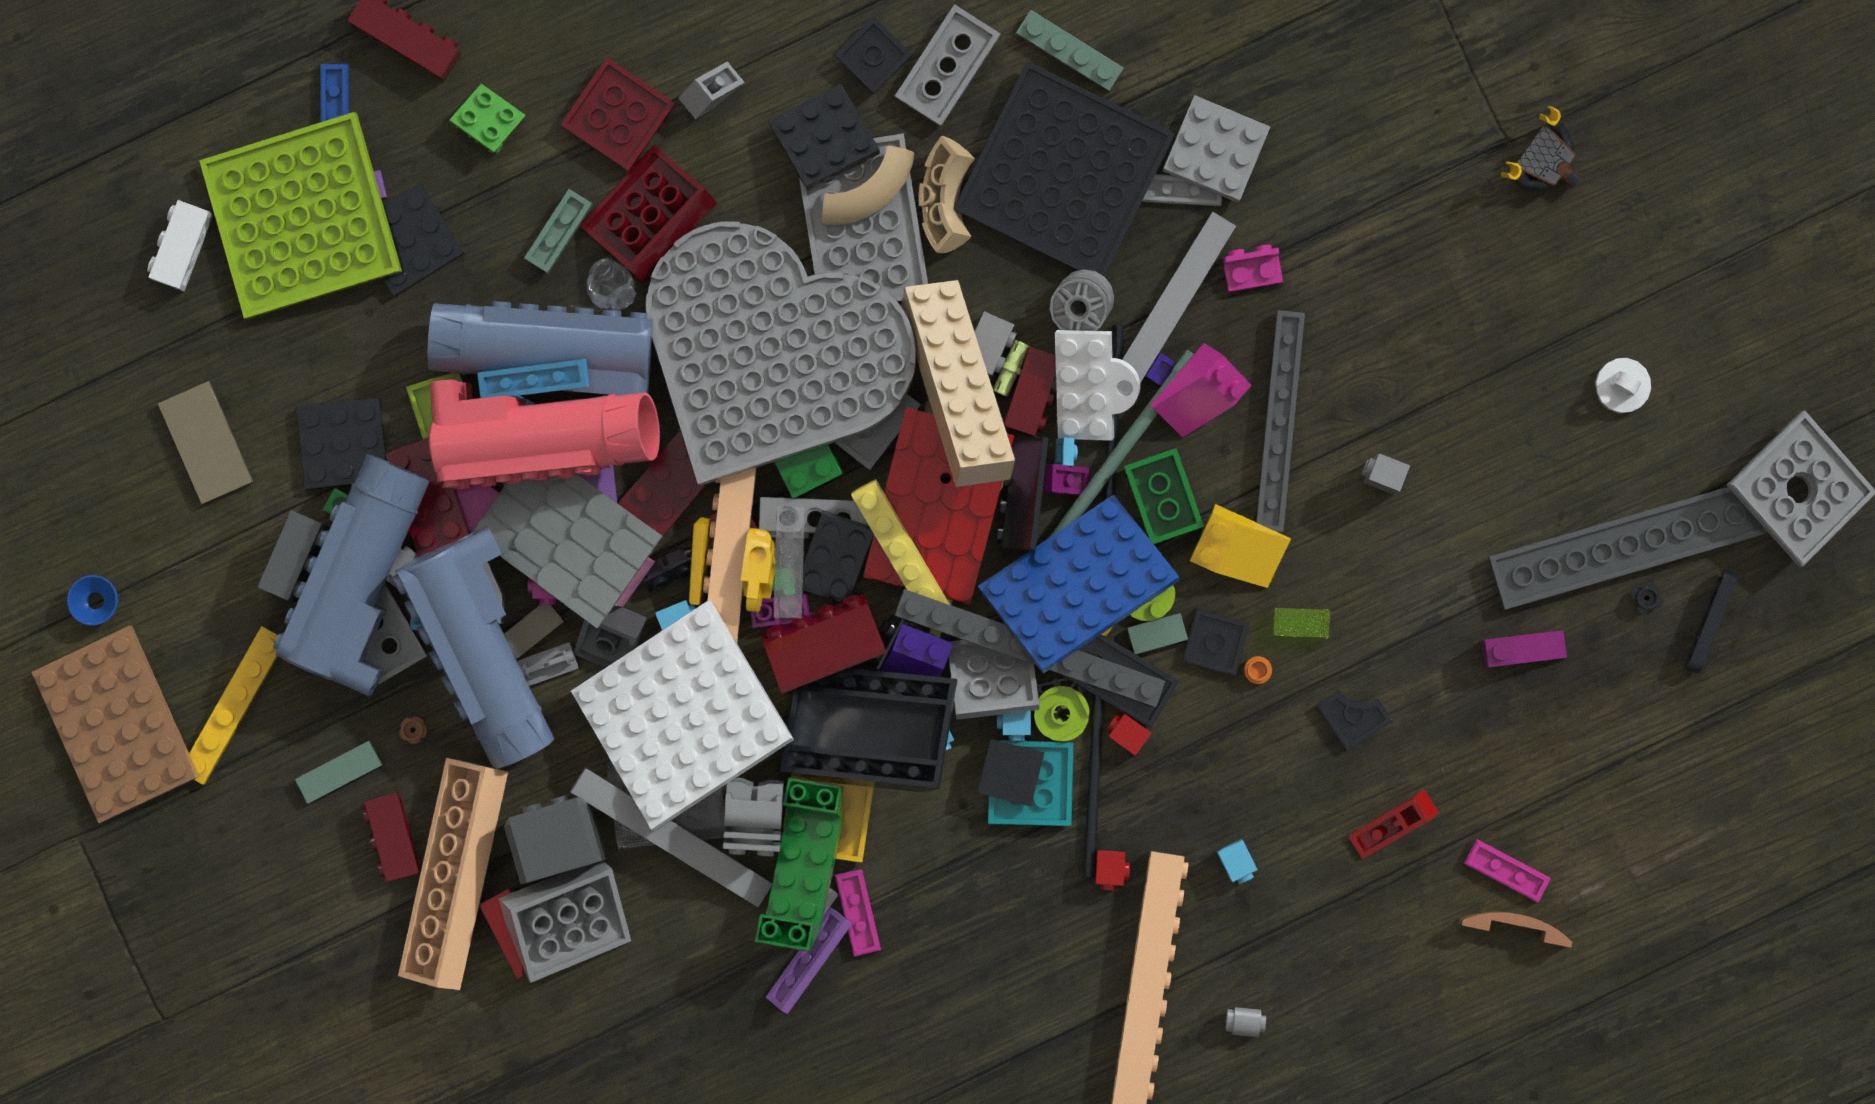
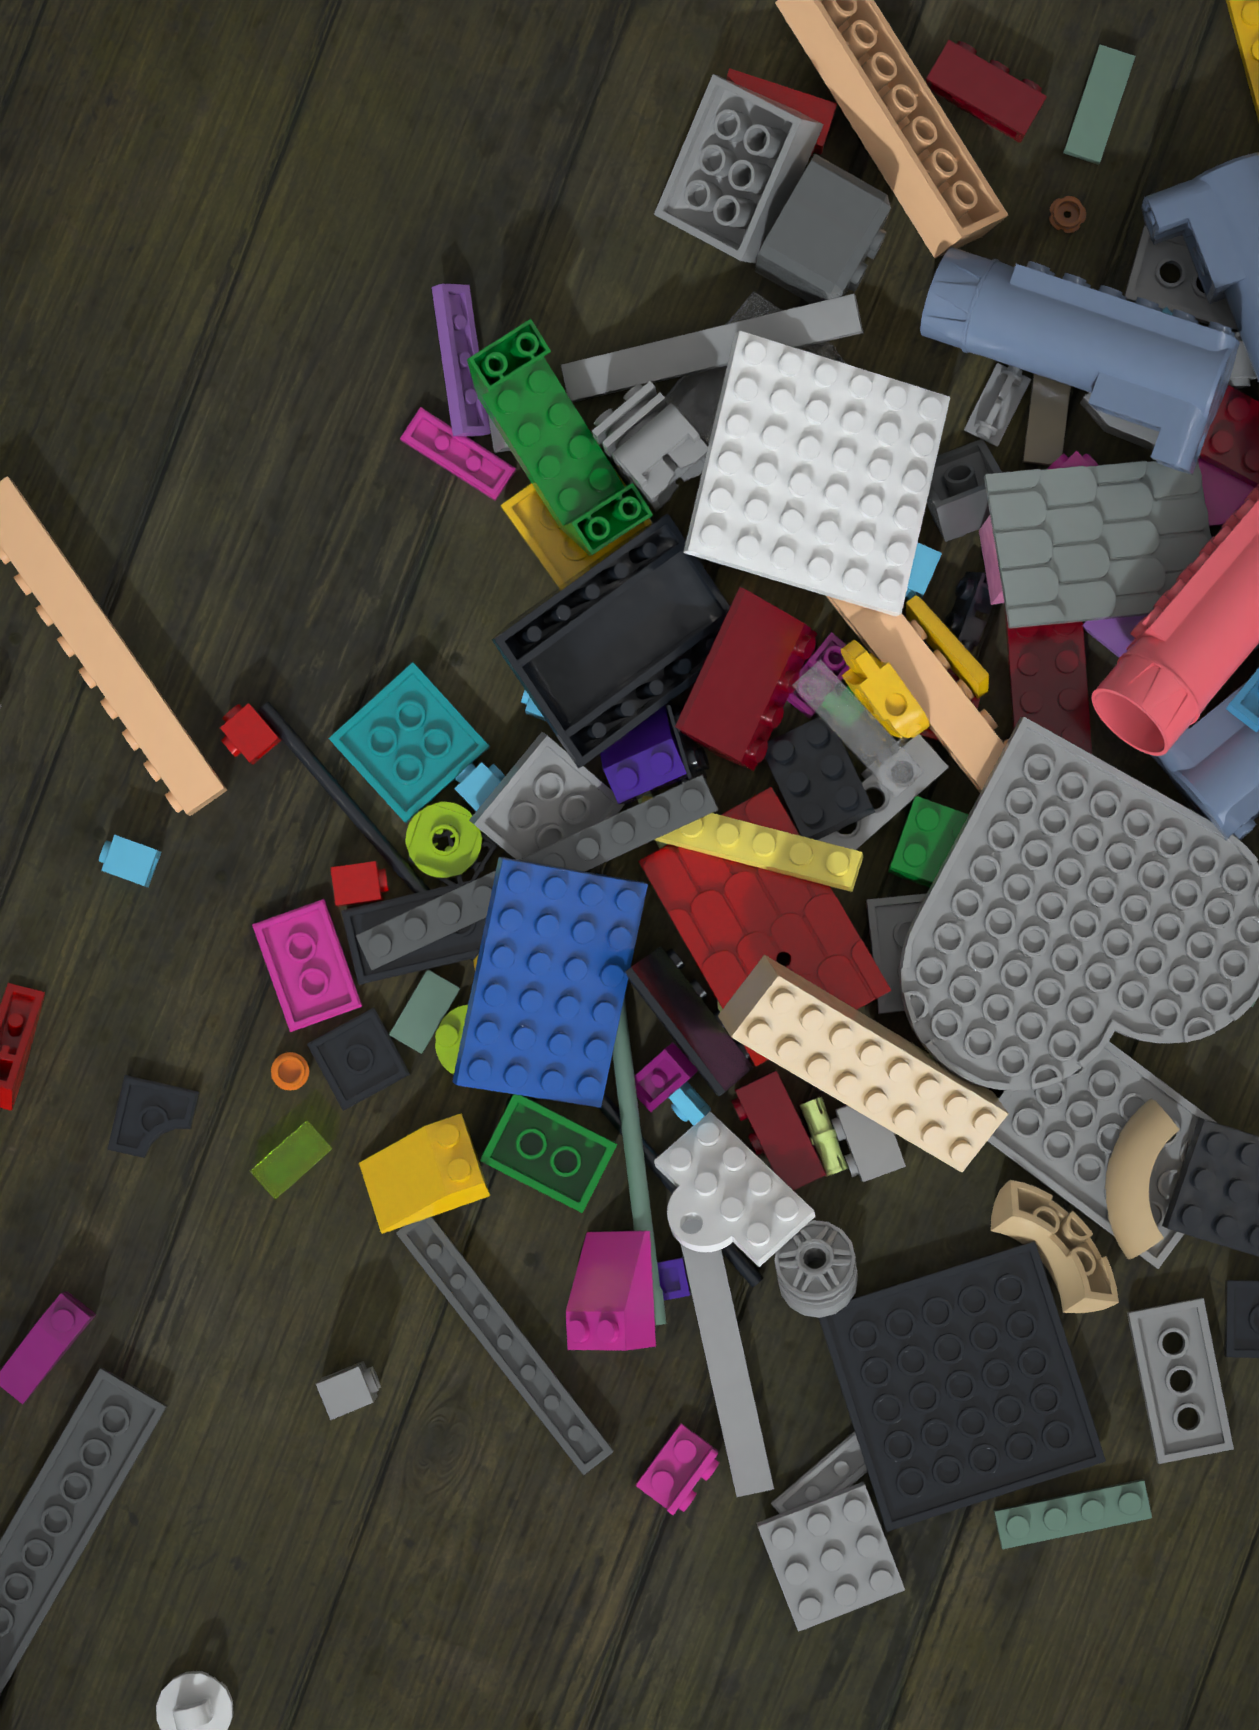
camera: 130 degrees right, 0 degrees up
black tile [977,739,1045,806] -> none
none -> dark pink tile [252,899,362,1032]

